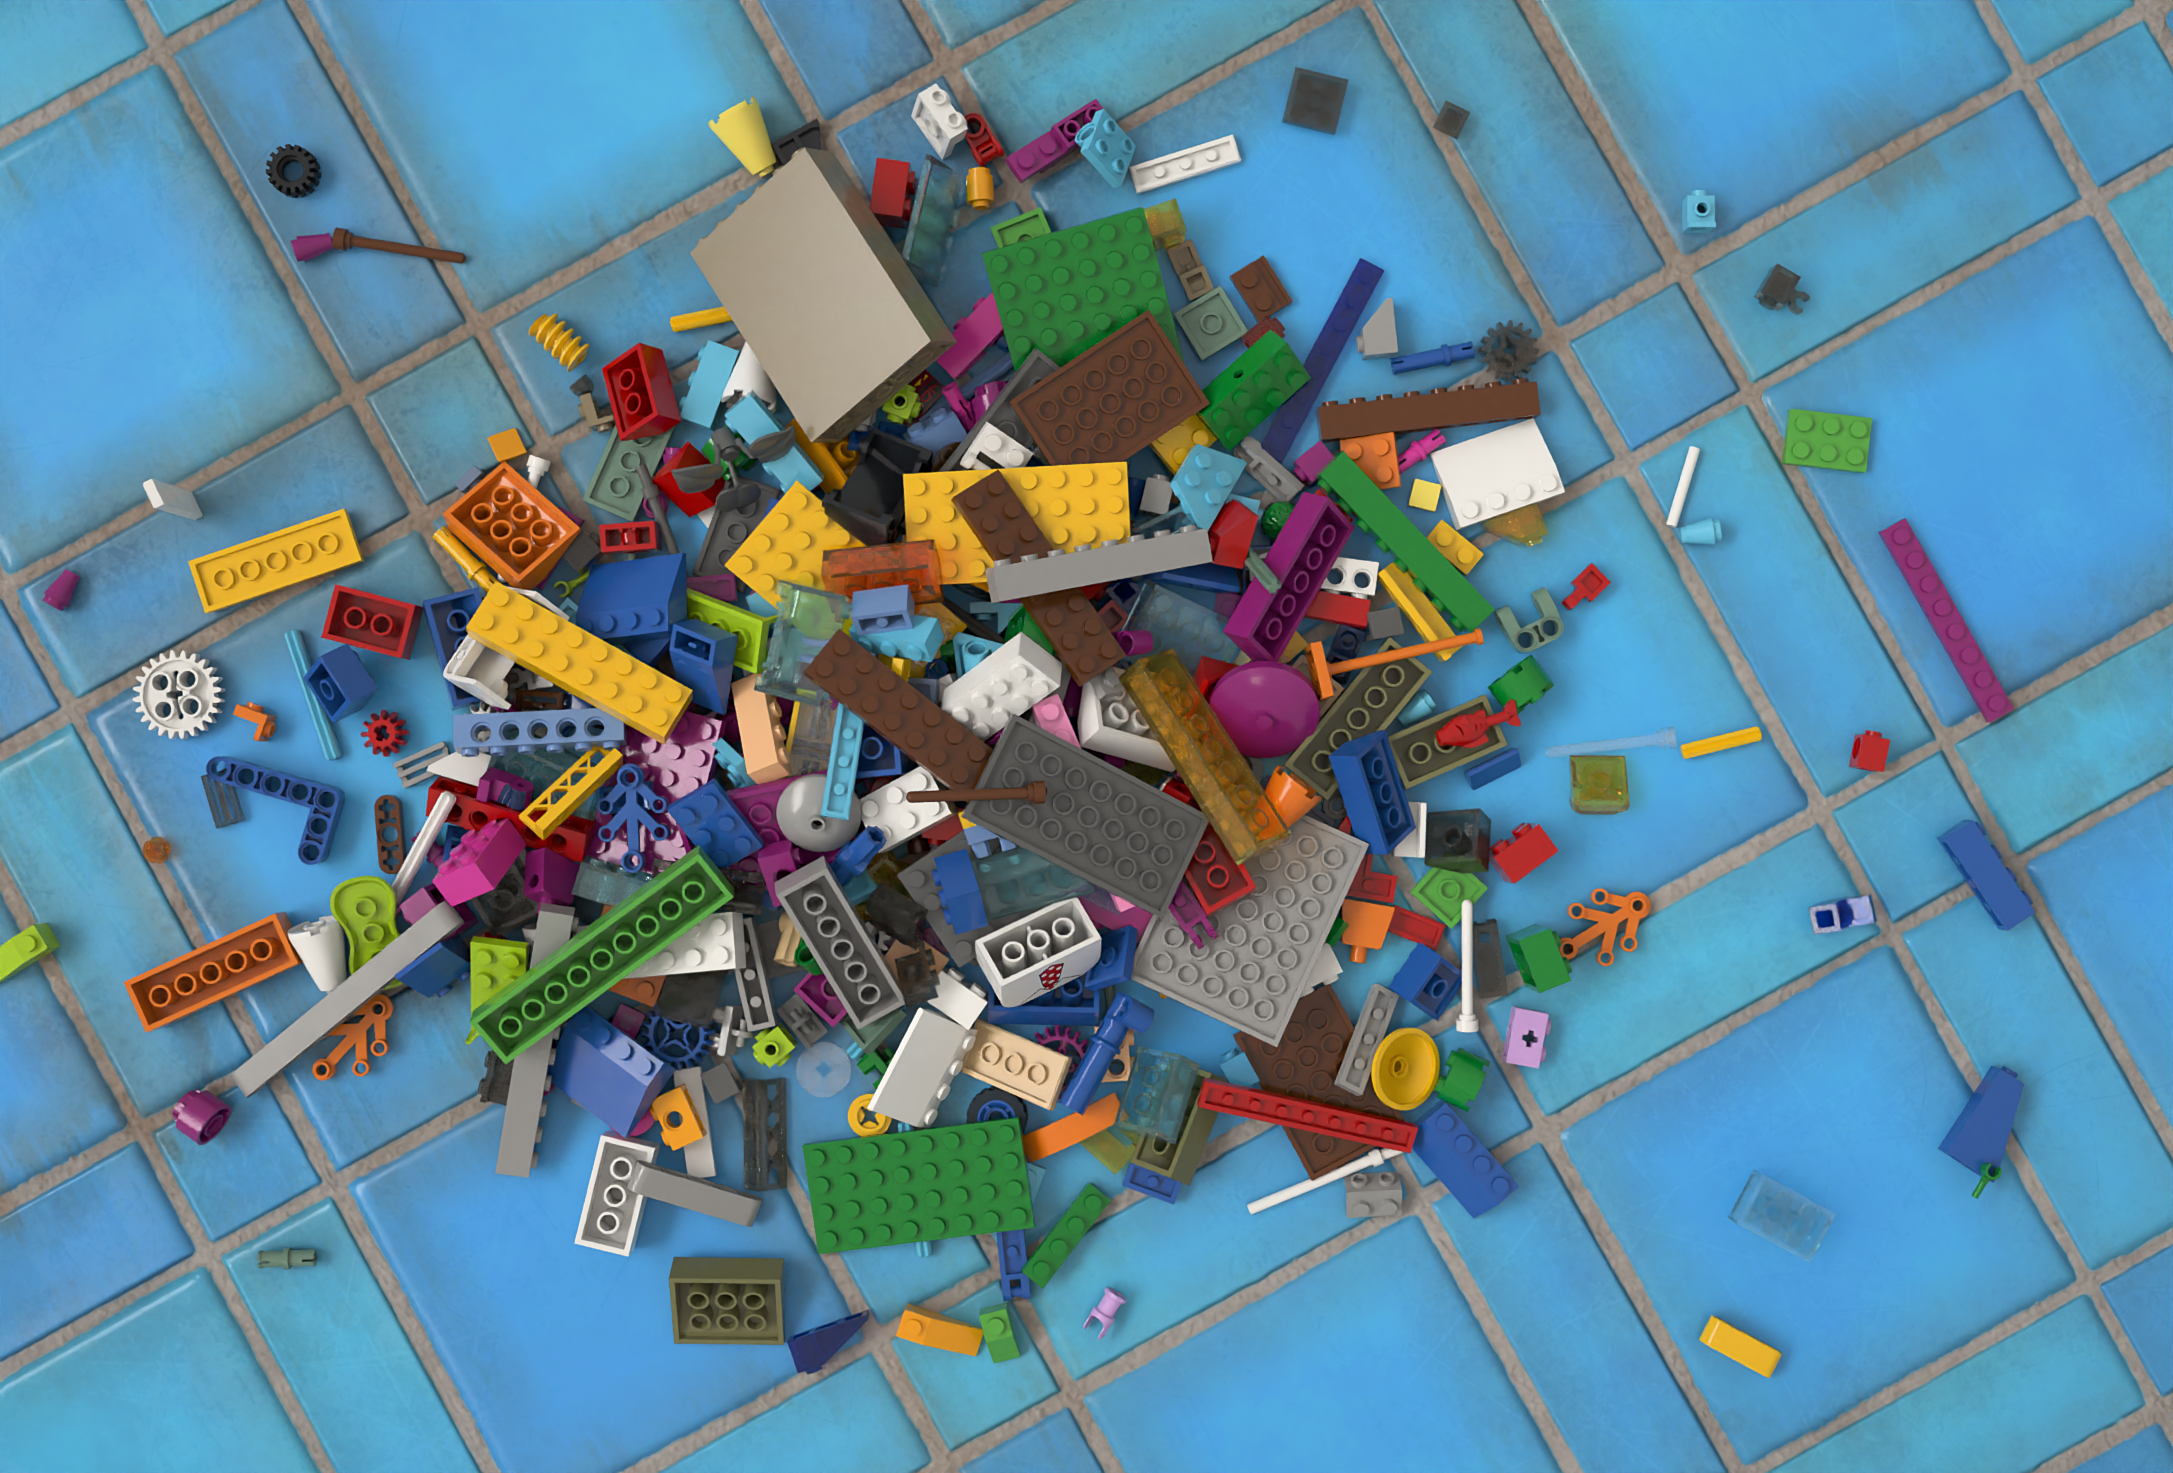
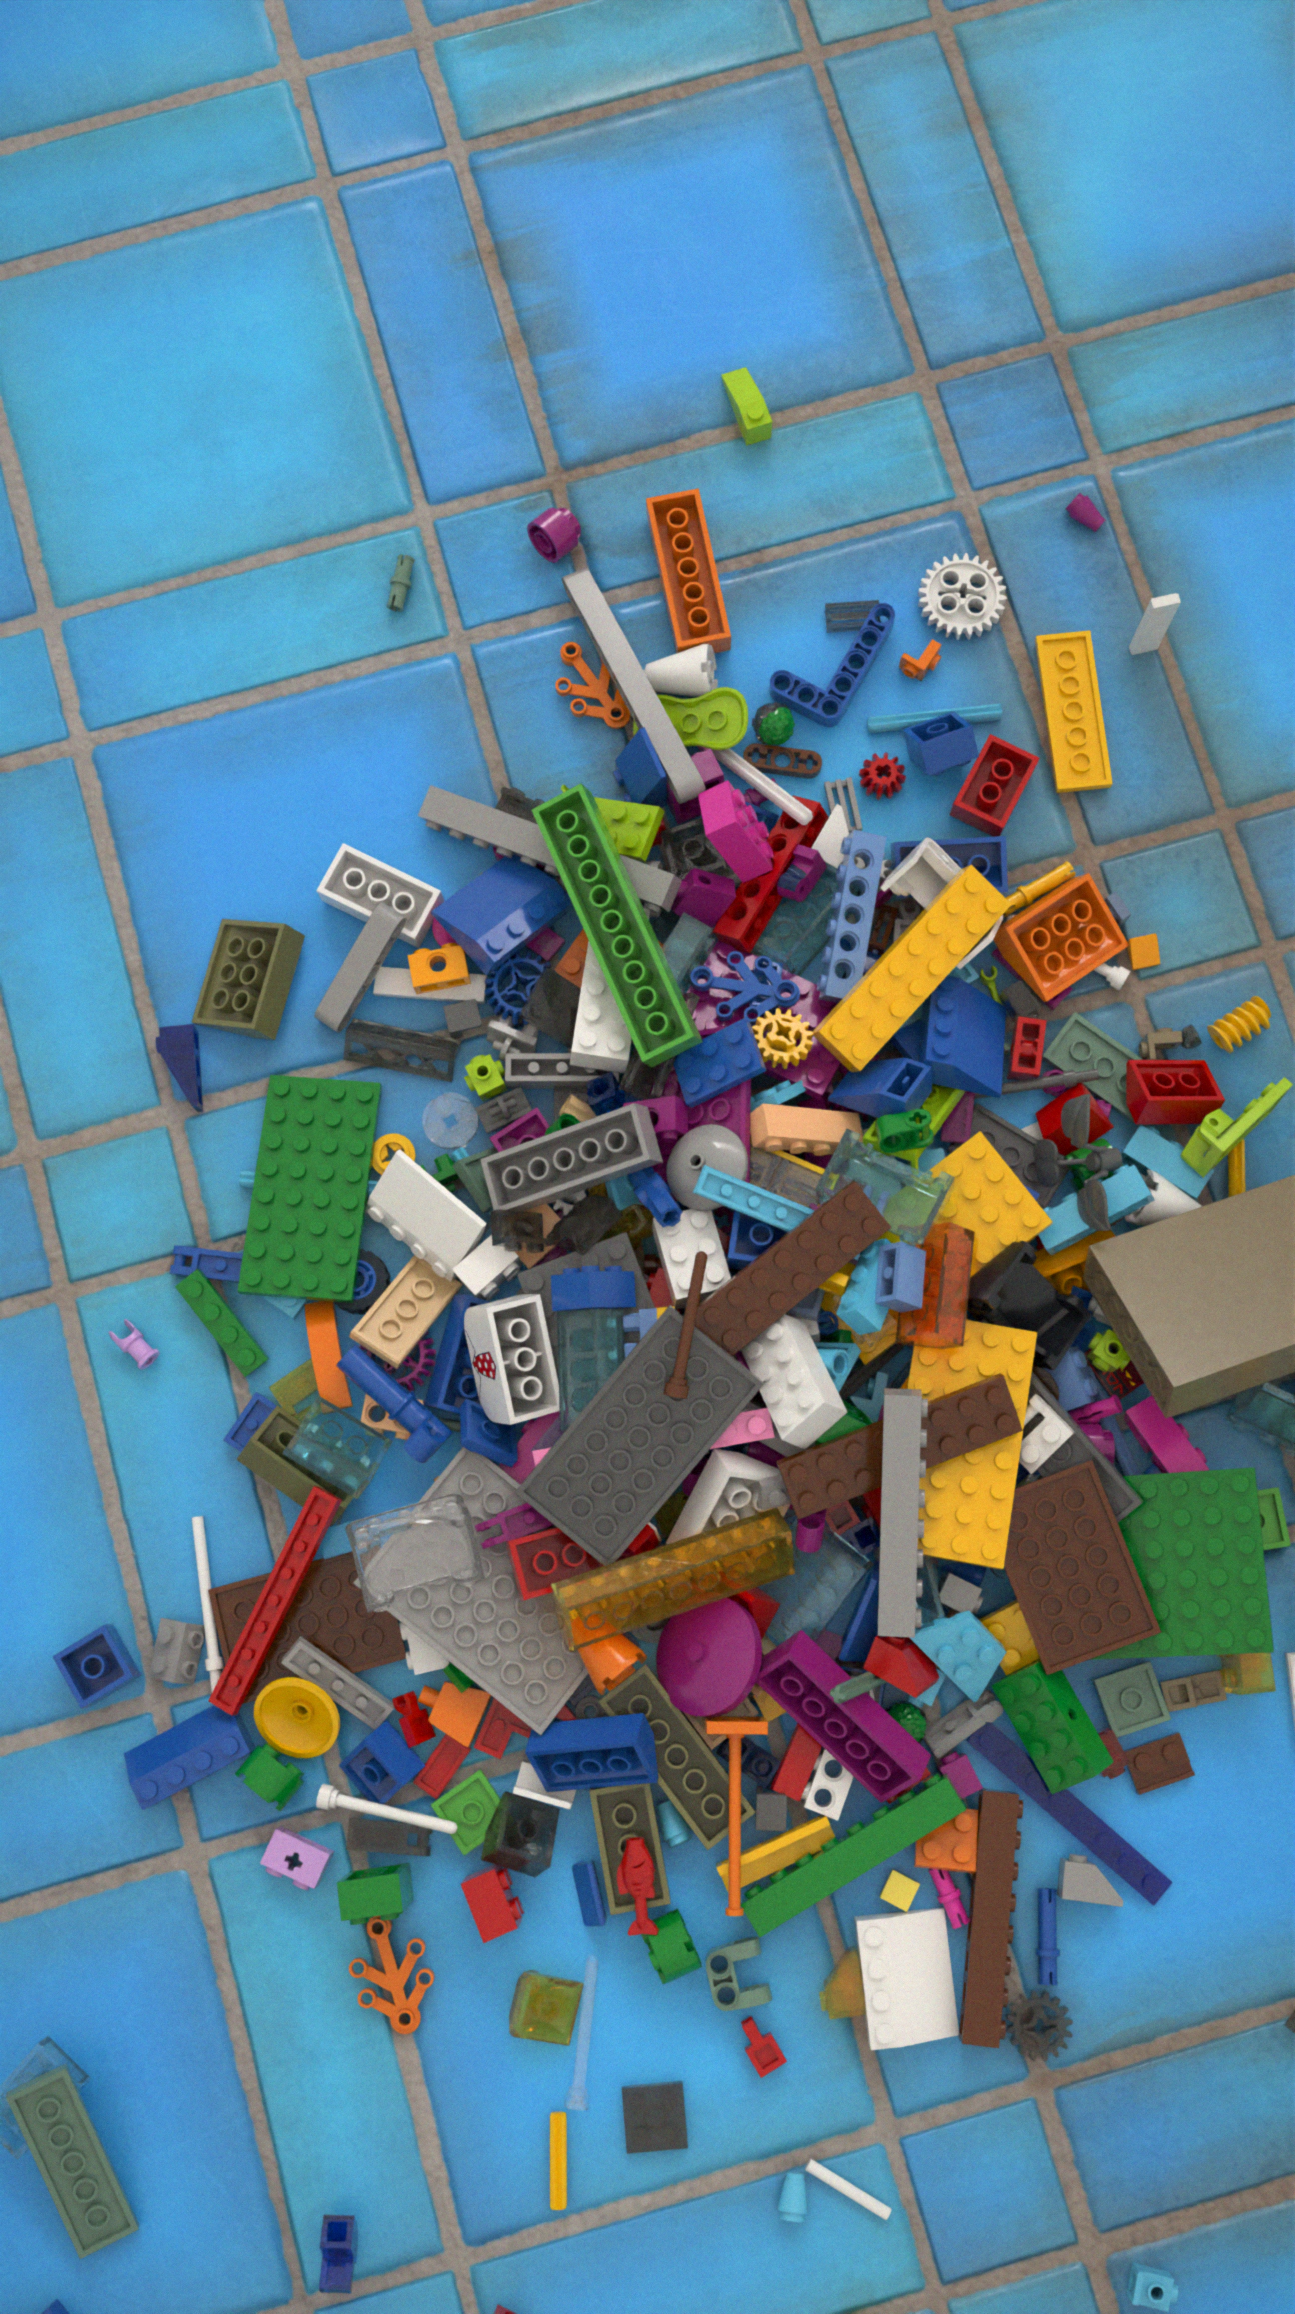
camera: 105 degrees right, 10 degrees down
clear orange plate [142,837,171,864] -> none
yellow fence [519,747,623,840] -> none
light orange slope [896,1303,984,1356] -> none
bright green slope [979,1302,1021,1363] -> none
yellow plate [1426,520,1484,576] -> none
none -> sand green plate [6,2063,139,2259]
none -> blue brick [53,1624,141,1709]
none -> clear windscreen [345,1494,485,1613]
none -> red plate [392,1691,436,1748]
none -> clear blue brick [586,1071,626,1116]
none -> clear smoke plate [622,2081,688,2154]
none -> green piece [752,702,795,746]
none -> yellow gear [752,1008,813,1069]
none -> green piece [875,1109,934,1153]
none -> lime plate [1180,1077,1293,1178]

